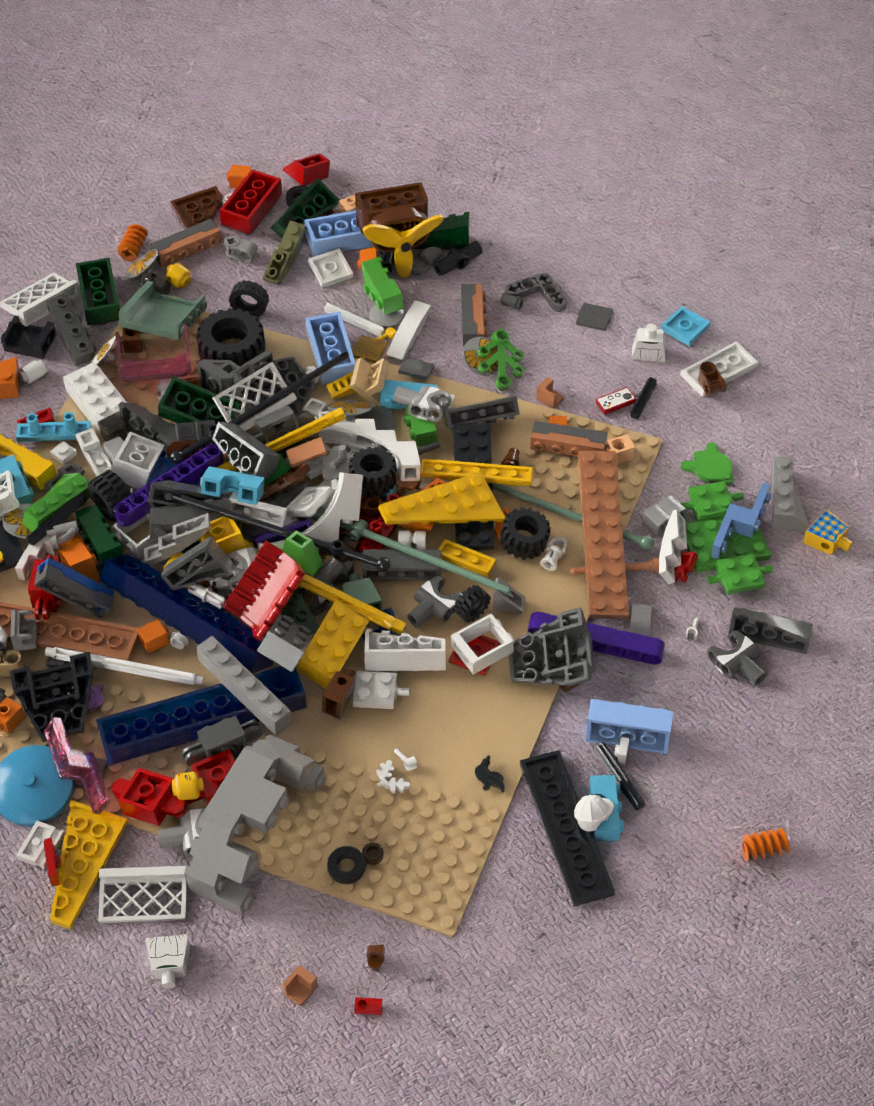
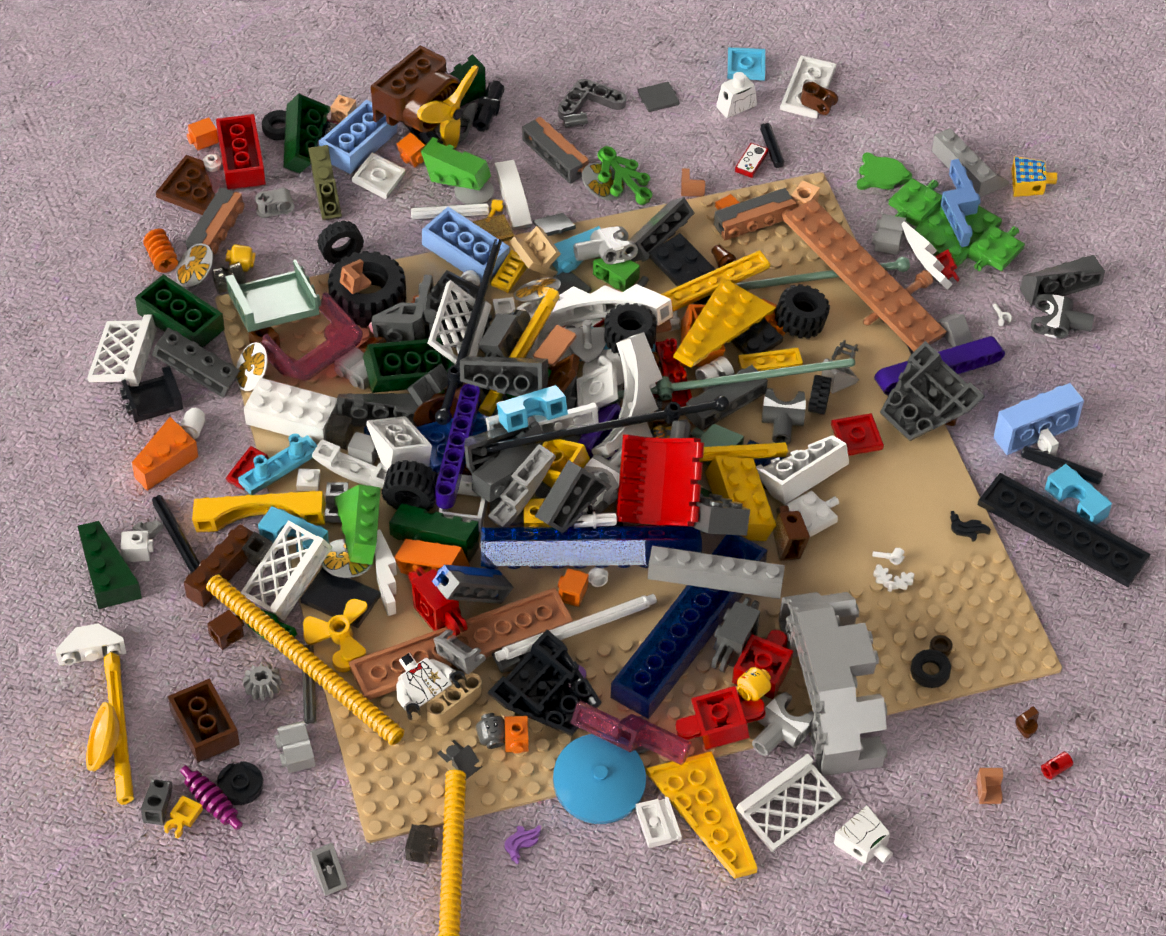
camera: 40 degrees left, 0 degrees up
black axle [26,493,87,546] -> none
red plate [43,838,61,887] -> none
light grey plant [47,521,80,550] -> none
red slope [283,153,330,186] -> none
bright green slope [283,531,324,576] -> none
white window [451,614,515,674] -> none
white connector [540,537,567,571] -> none
white piece [574,794,614,832] -> none
none -> nougat panel [340,259,371,294]
none -> dark grey piece [832,340,859,360]

